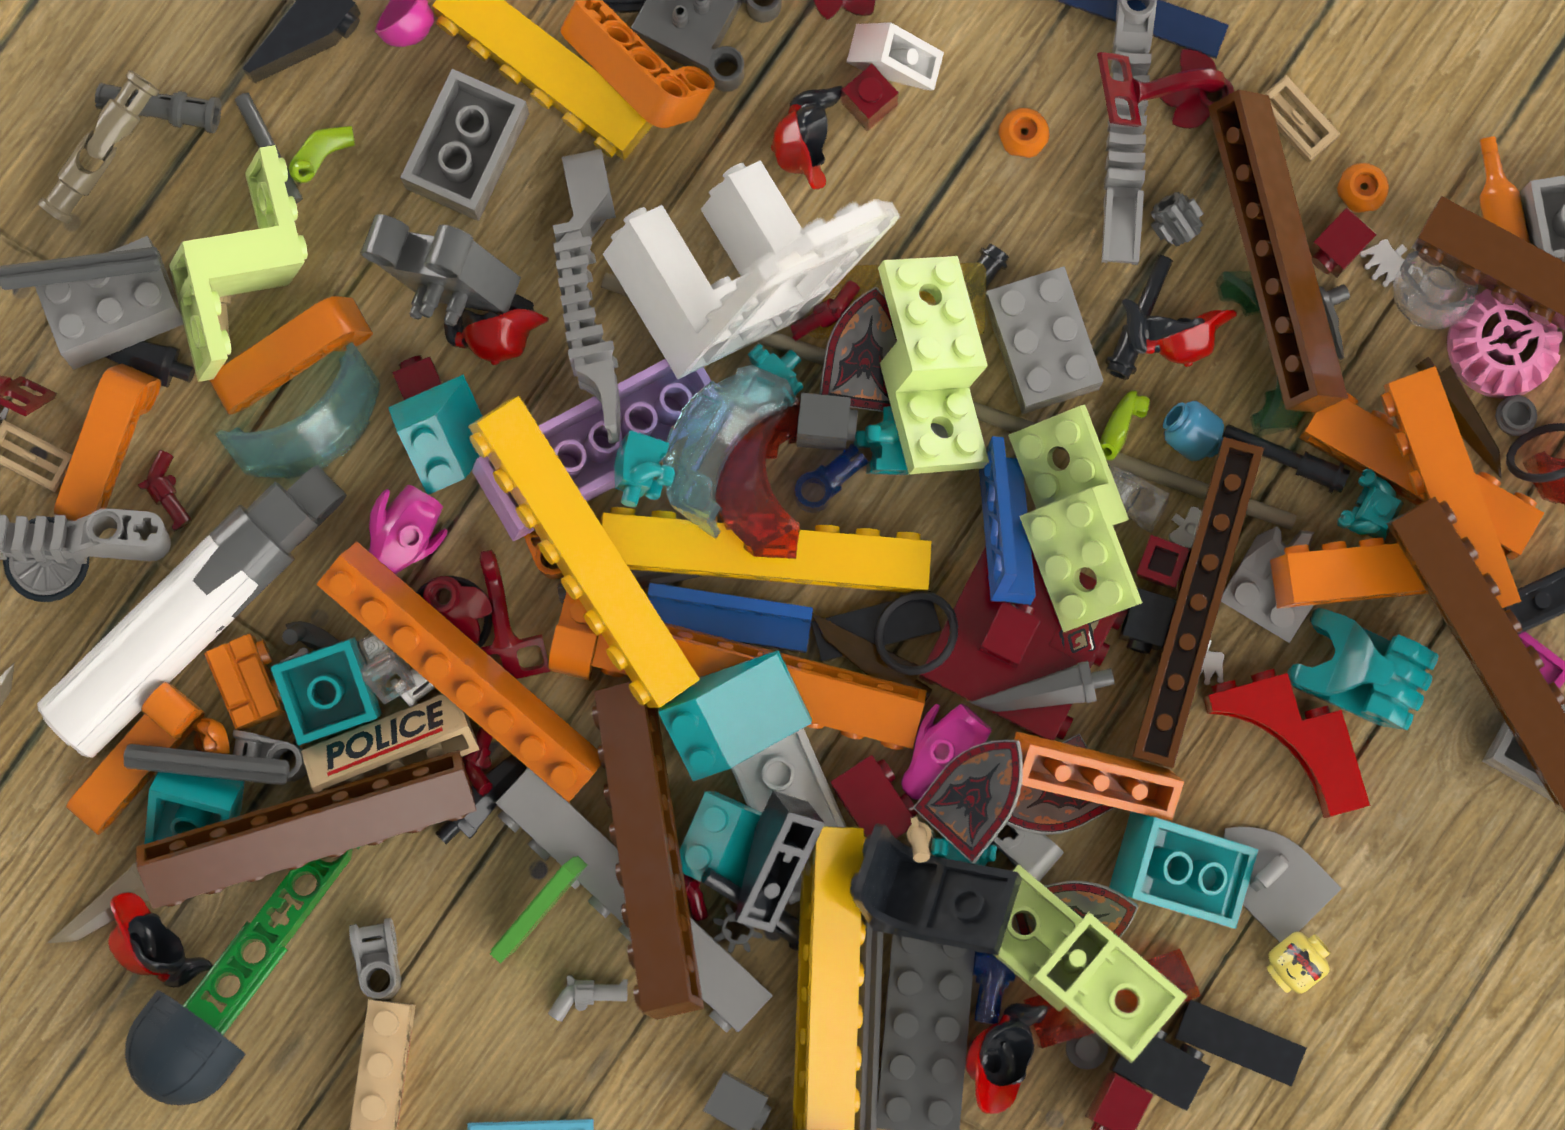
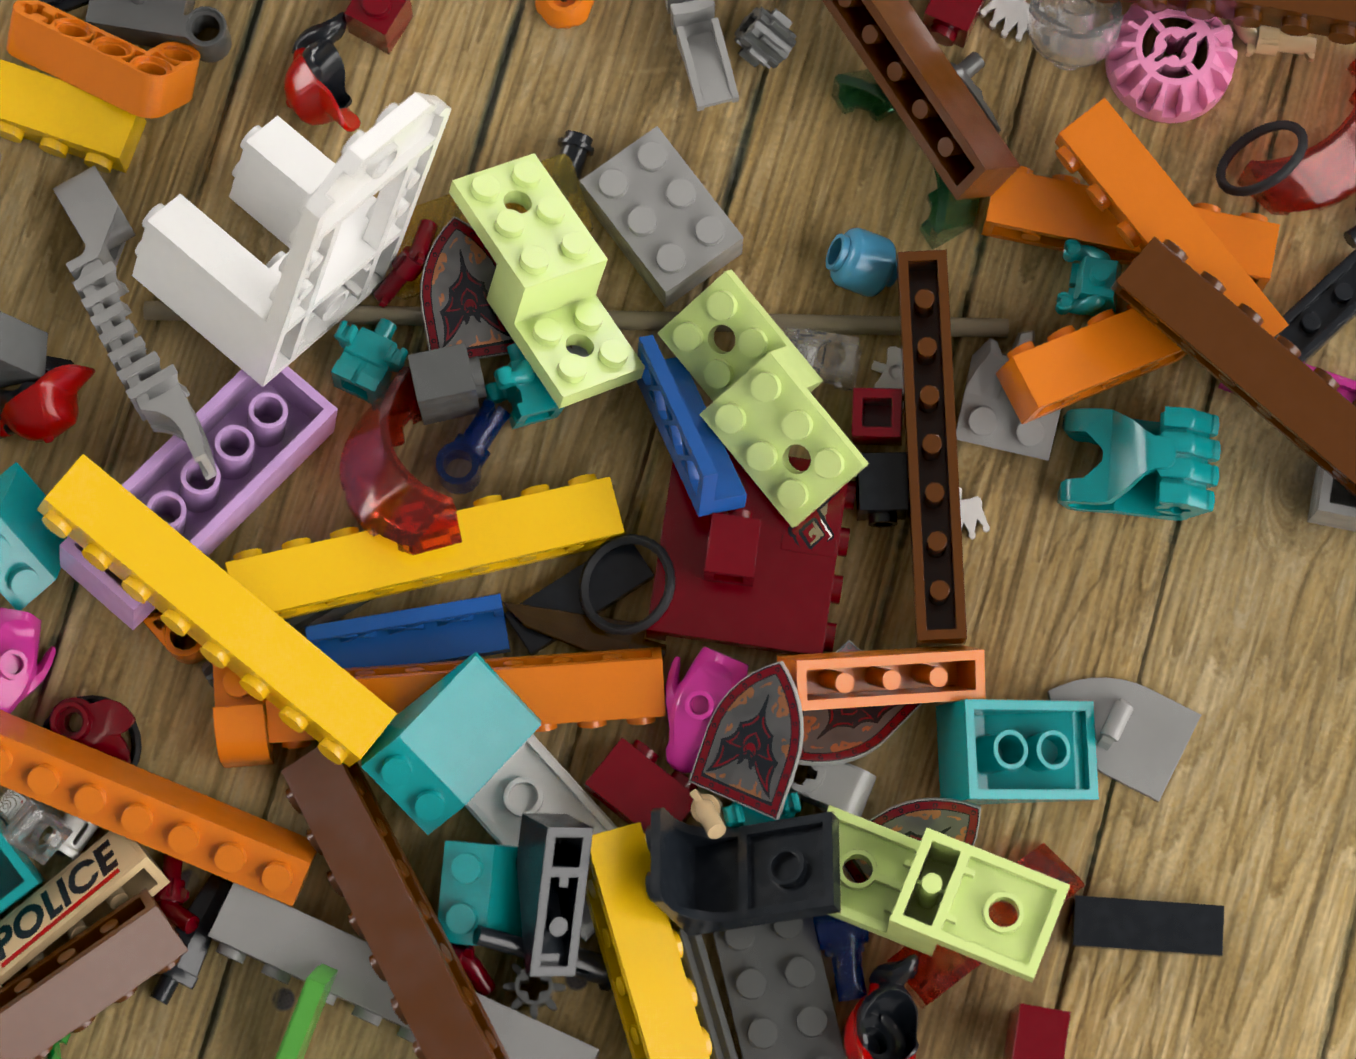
camera: 20 degrees left, 5 degrees down
dark red piece [479,549,551,679] -> none
teal piece [614,430,675,507] -> none
clear light blue windscreen [663,365,796,538] -> none
dark grey bar [970,661,1115,712] -> none
dark grey plate [1066,1027,1108,1069] -> none
lime arm [1100,390,1150,460] -> none
black pin [1105,255,1173,380] -> none
black brick [1109,1030,1211,1111] -> none
hair [1122,299,1237,367] -> none
red arch [1203,669,1370,818] -> none
black pin [1222,424,1351,494] -> none
light yellow head [1267,932,1331,994] -> none
dark brown bar [1415,356,1502,479] -> none
dark grey plate [1495,395,1537,436] -> none

